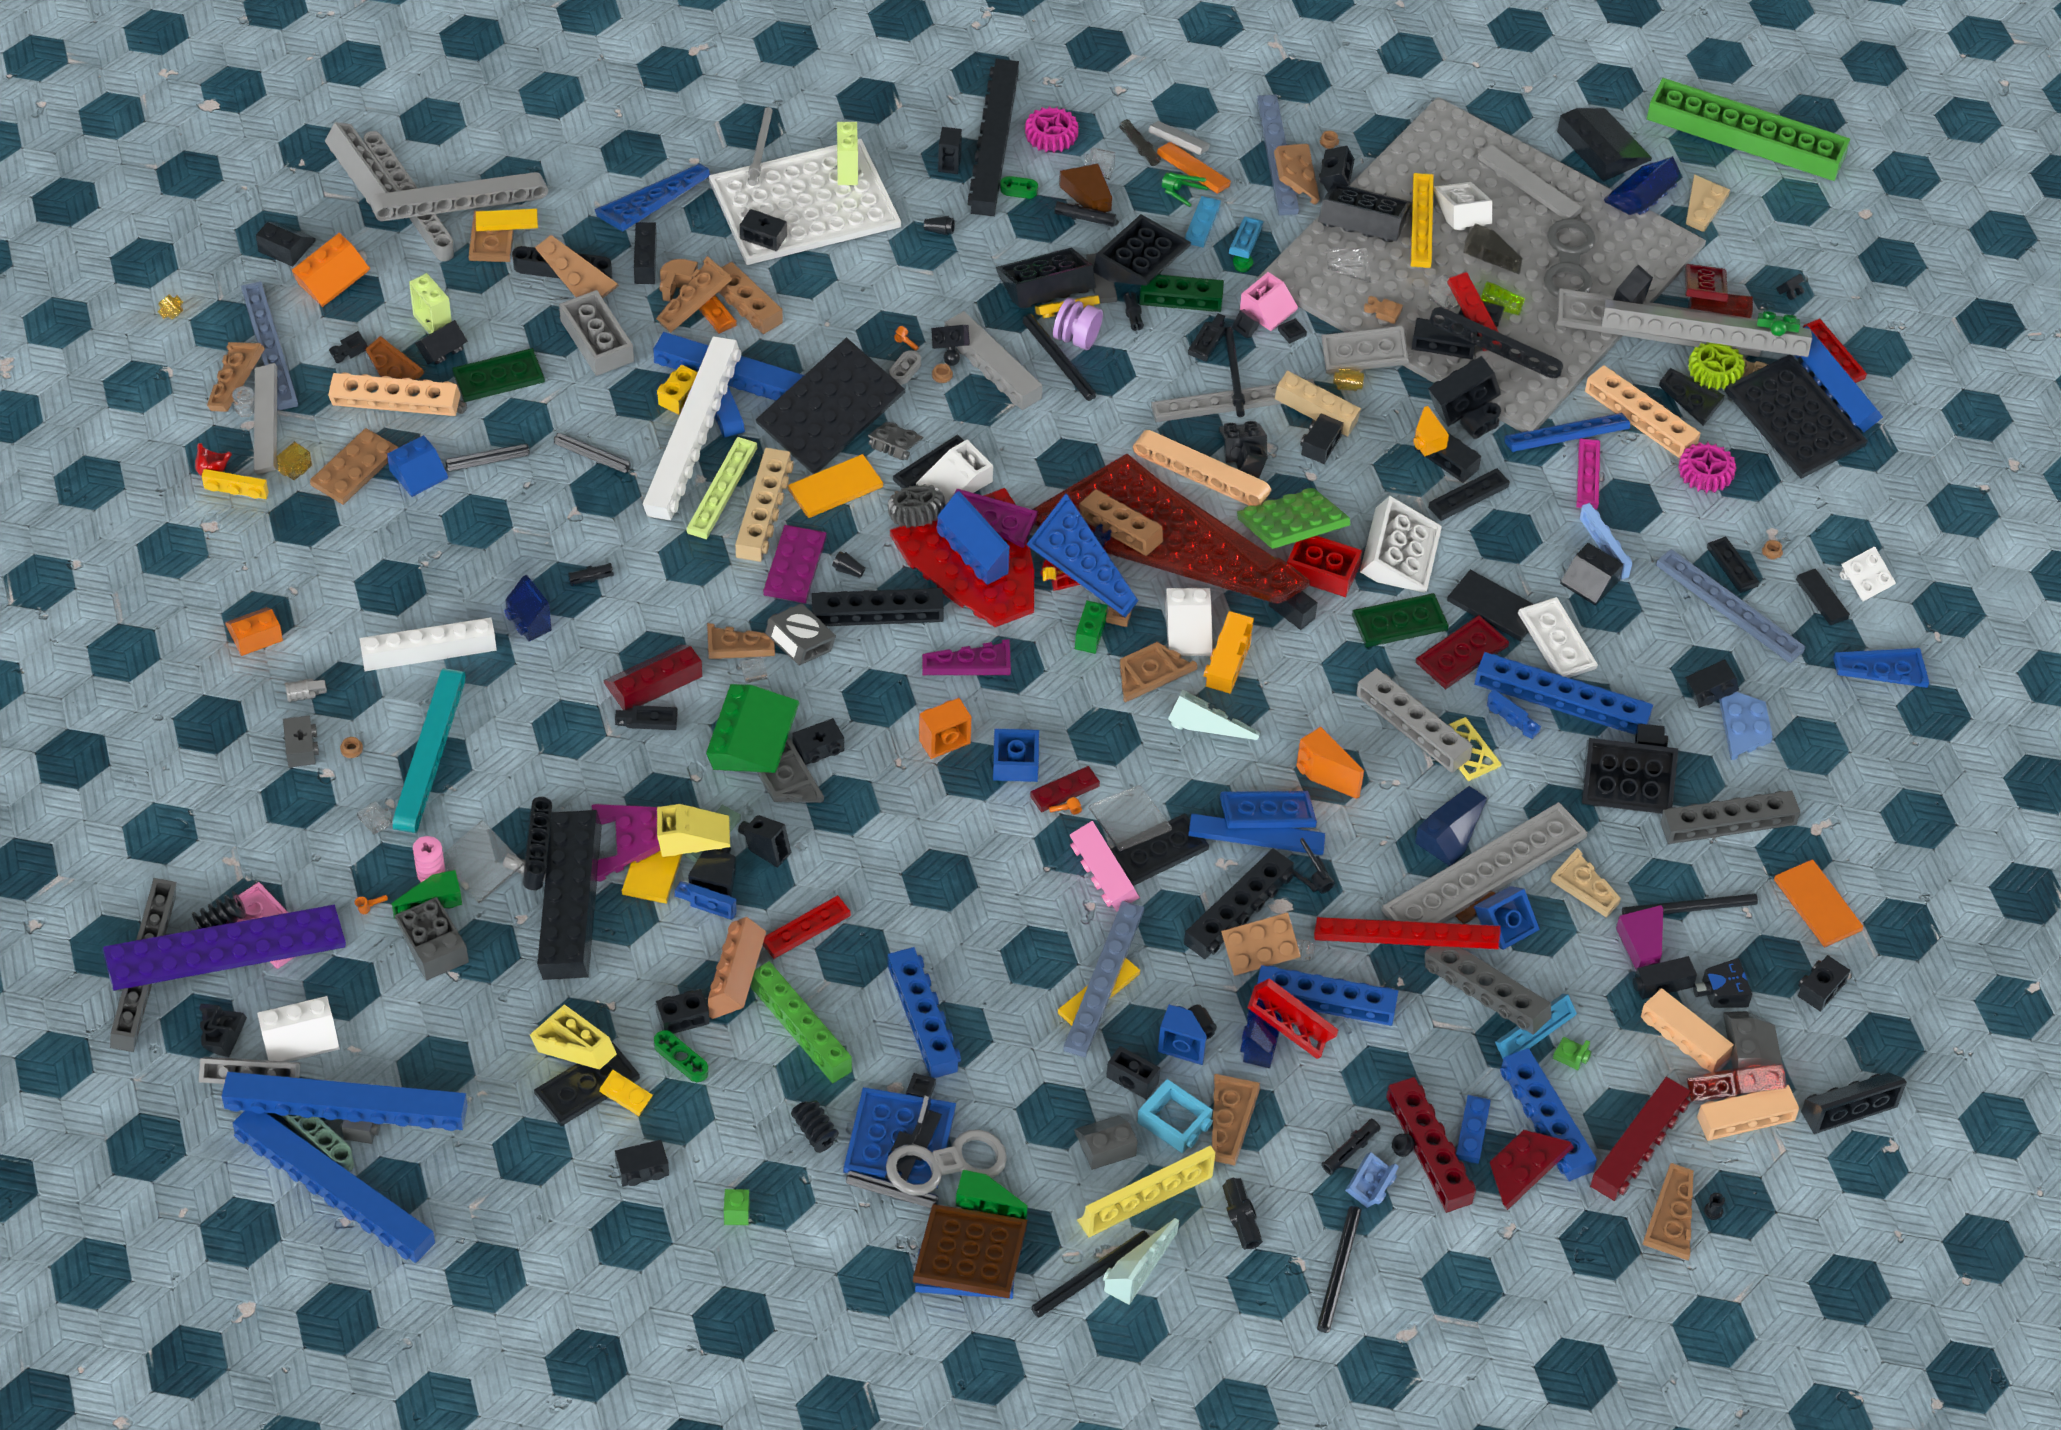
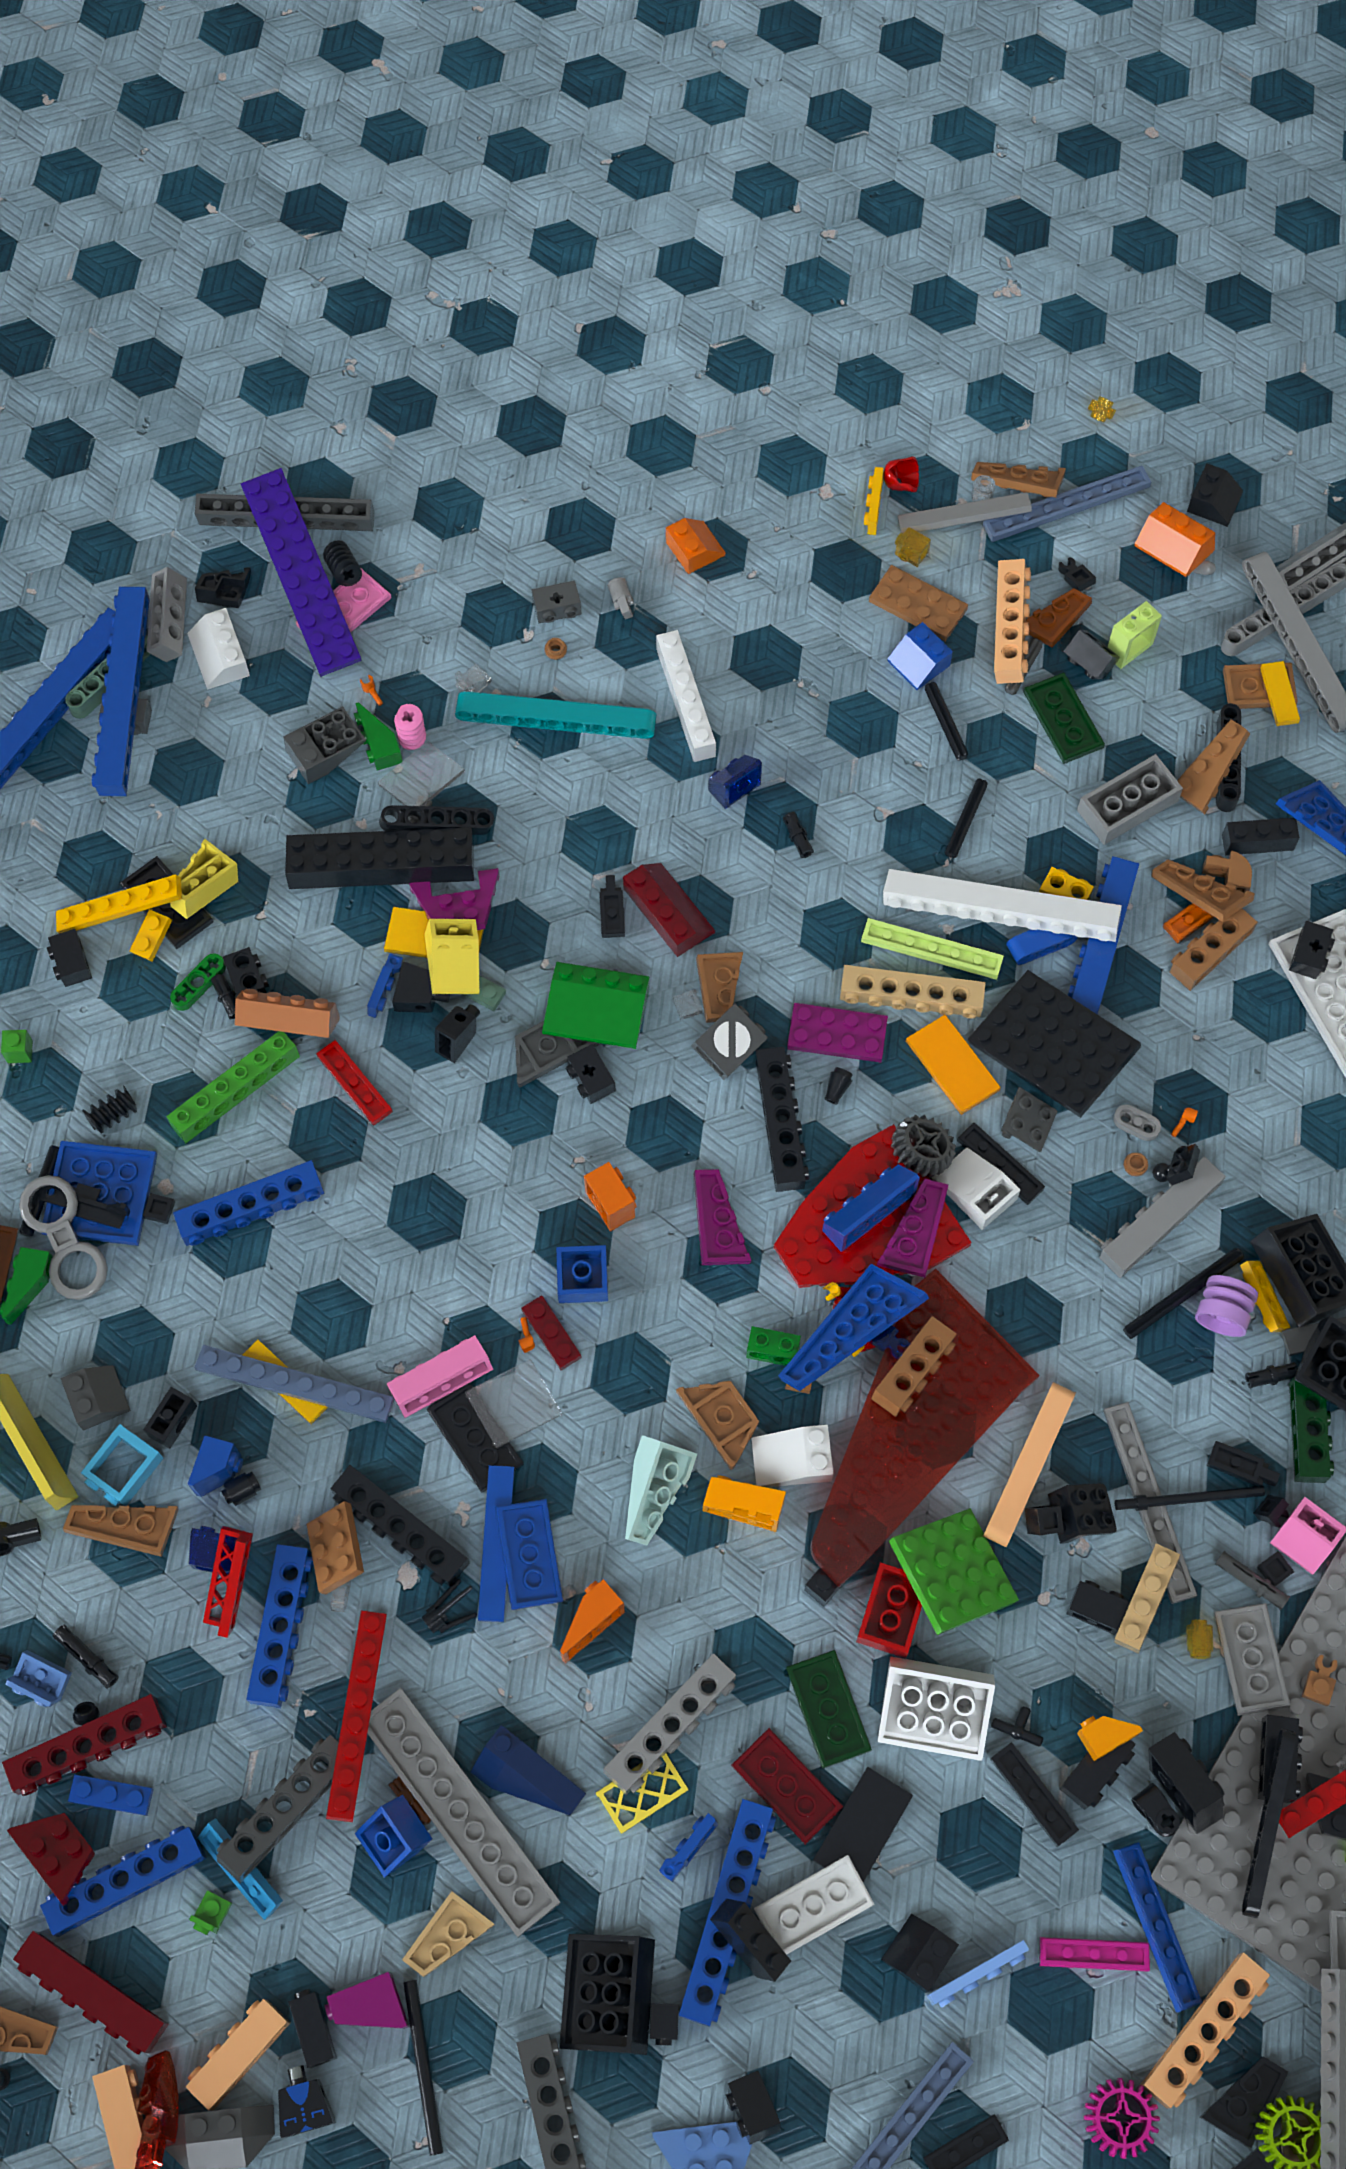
camera: 90 degrees right, 15 degrees up
none -> yellow plate [56,874,182,934]
none -> black axle [211,974,236,1020]
none -> black brick [710,1898,791,1982]
none -> black piece [991,1706,1044,1747]
none -> dark grey pin [1215,1551,1290,1610]

